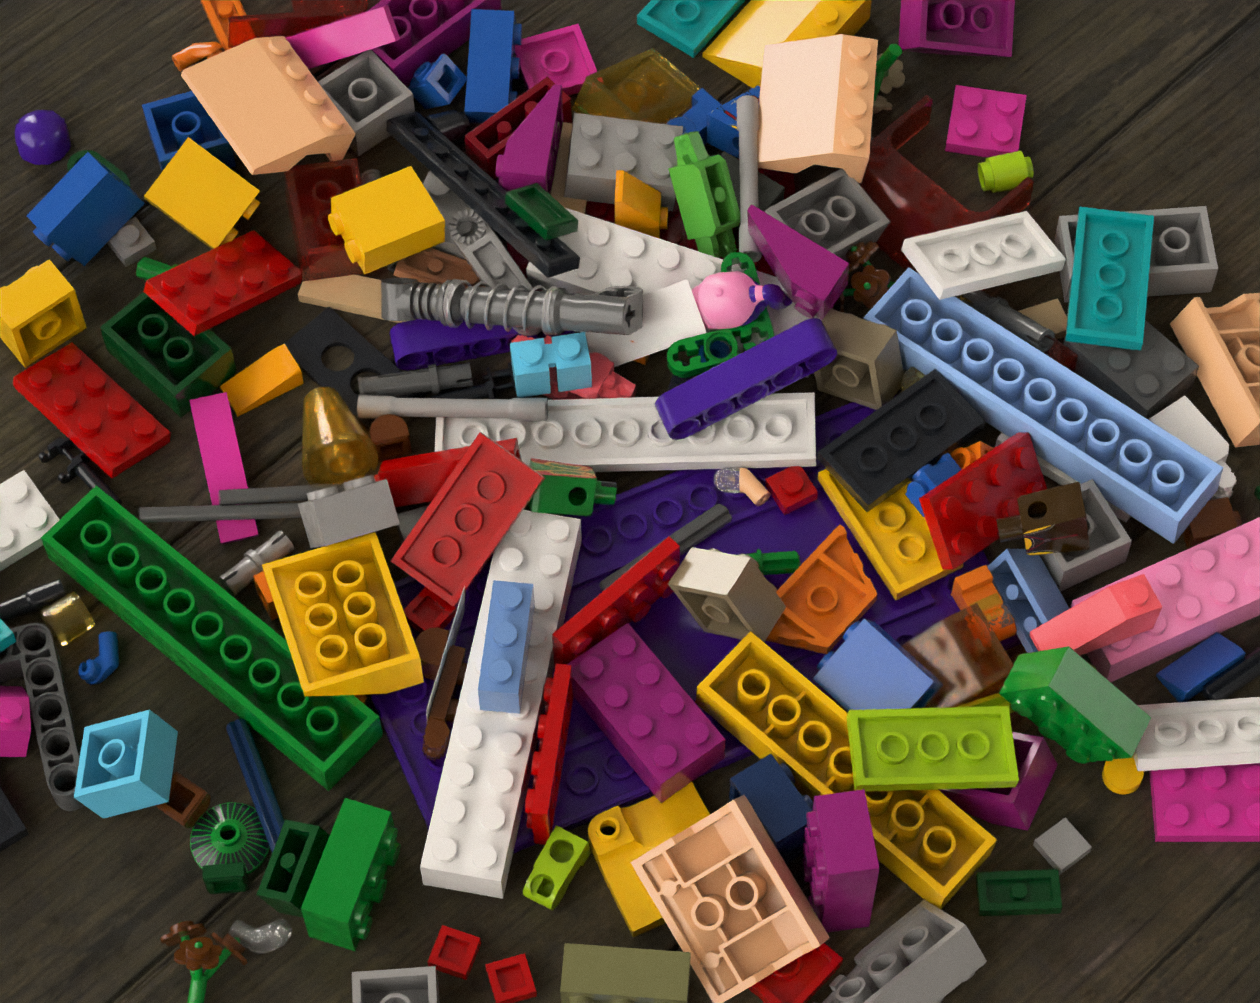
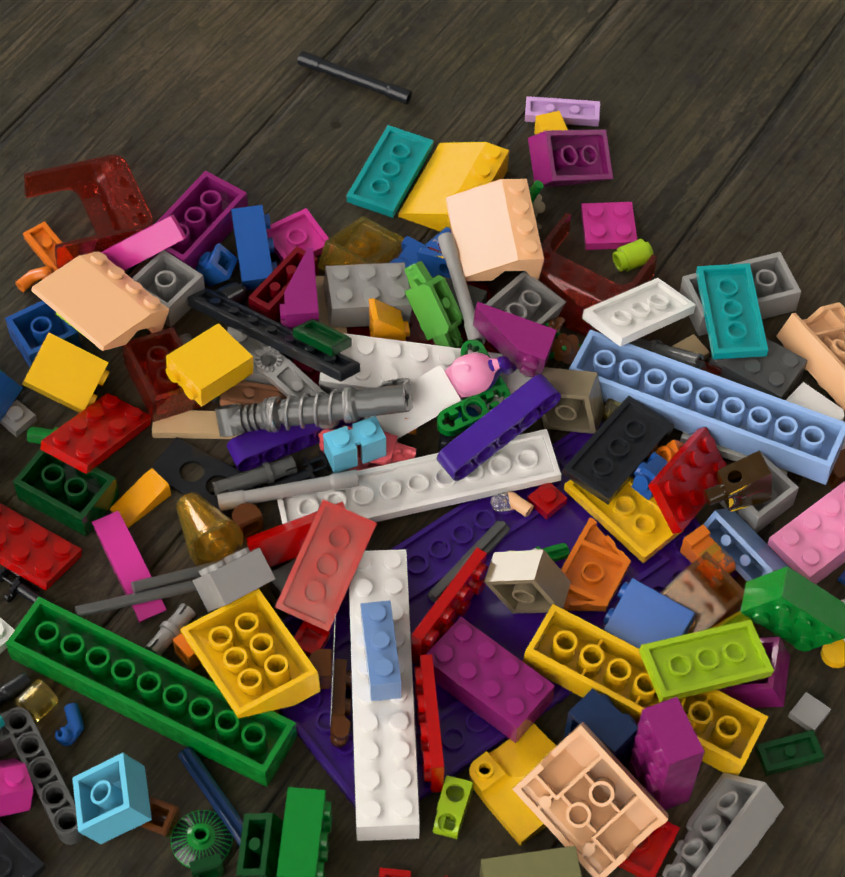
camera: 15 degrees left, 5 degrees down
green torso [528,458,617,516] -> none
coral slope [1029,574,1162,656] -> none

